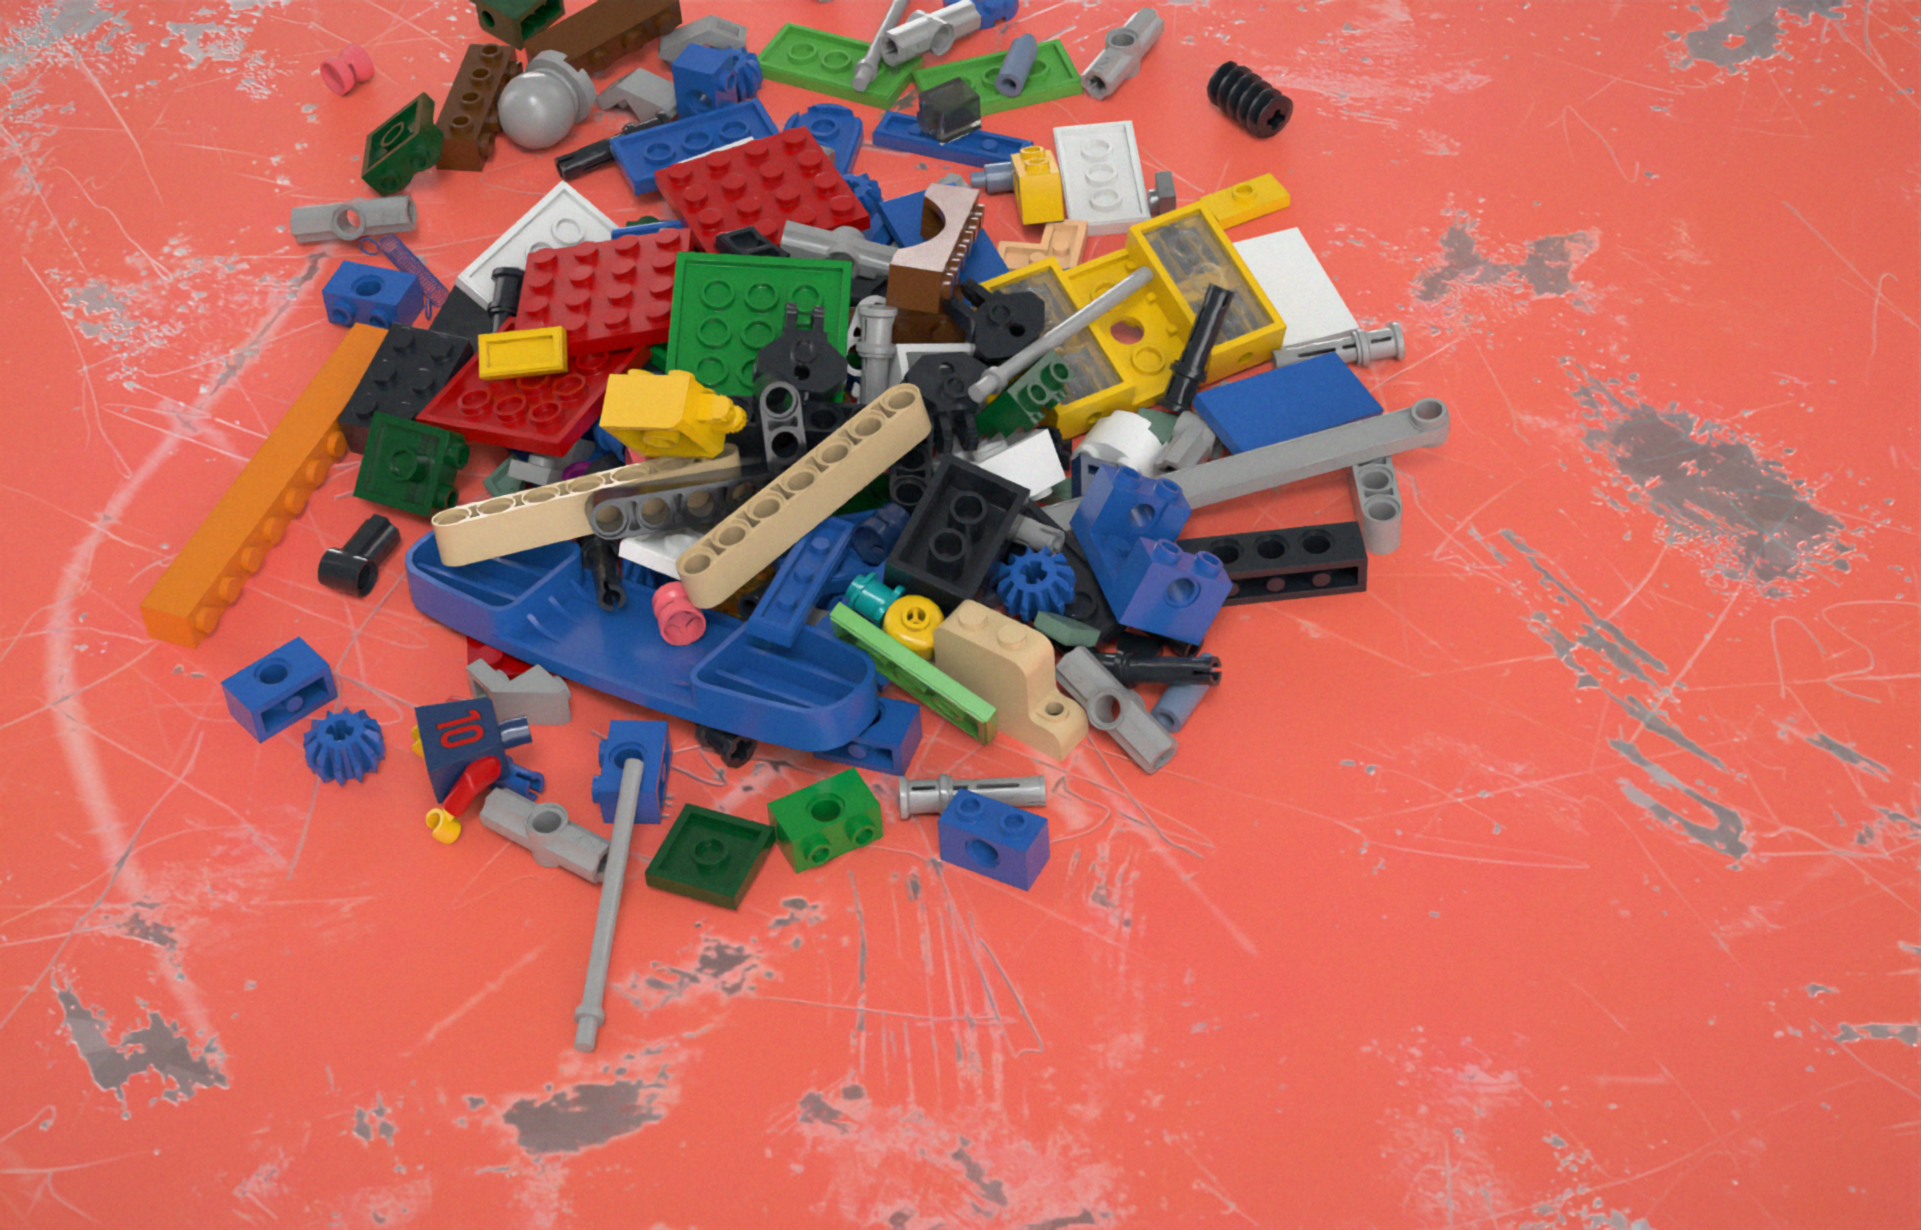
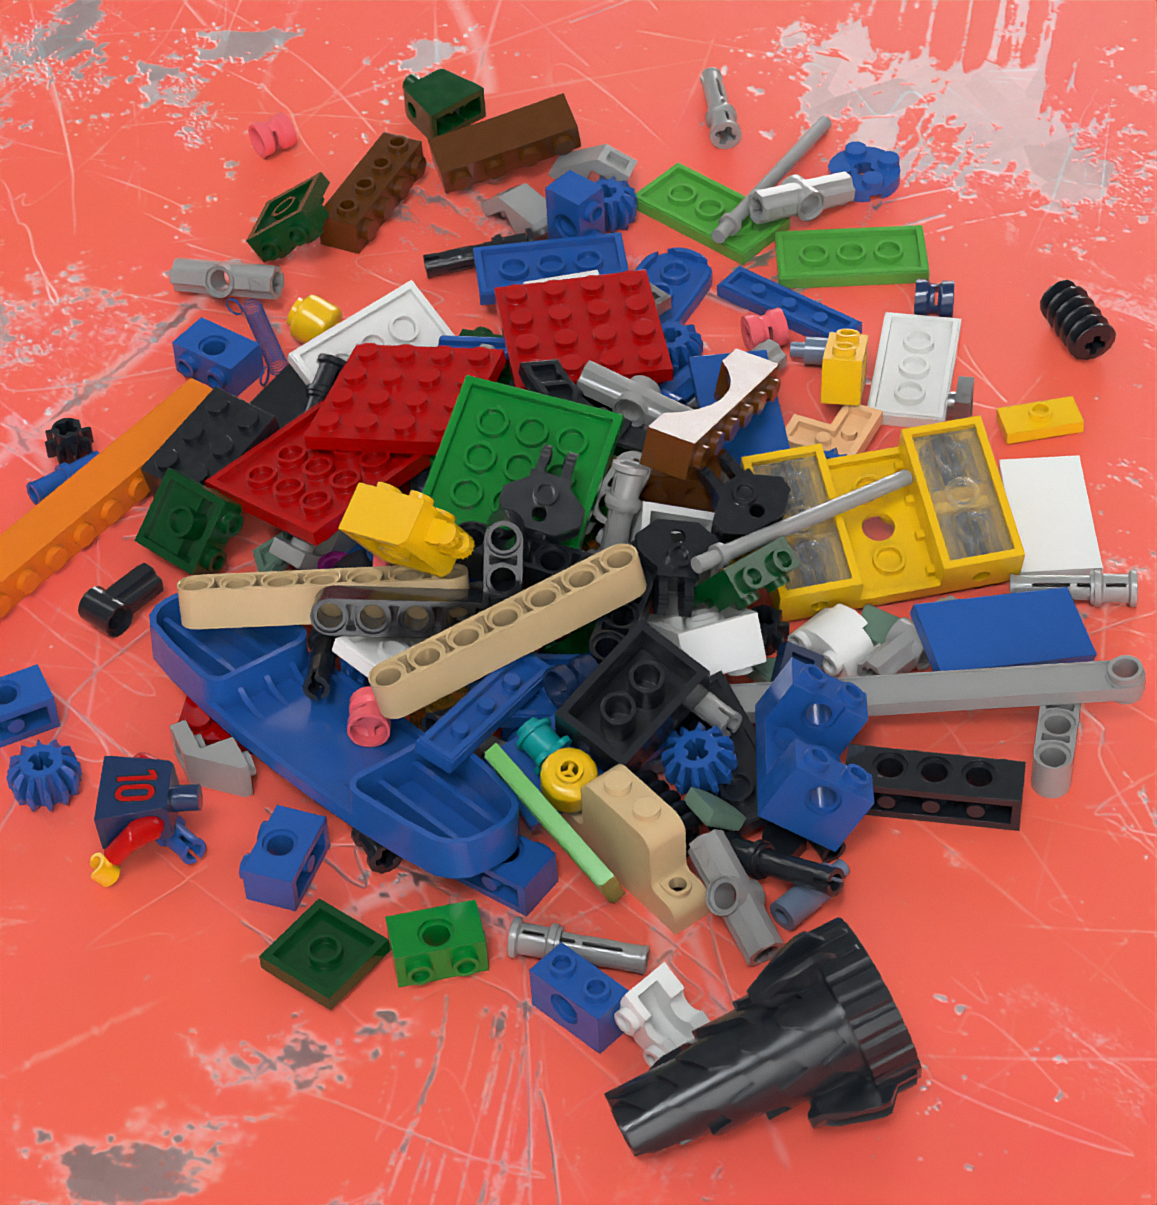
camera: 15 degrees right, 0 degrees up
yellow tile [478,326,568,381] -> none
light grey piece [480,787,610,883] -> none
light grey tile [497,50,597,149] -> none
light grey bar [573,758,644,1053] -> none
clear smoke brick [917,77,982,145] -> none
sand blue cylinder [995,33,1038,97] -> none
light grey piece [1081,7,1164,100] -> none
black pin [1155,283,1235,414] -> none
none -> blue pin [26,451,99,505]
none -> black gear [44,418,94,464]
none -> yellow head [286,295,343,344]
none -> black cone [604,917,922,1157]
none -> white cylinder [614,962,710,1068]
none -> coral wheel [740,308,789,351]
none -> dark blue wheel [914,279,955,318]

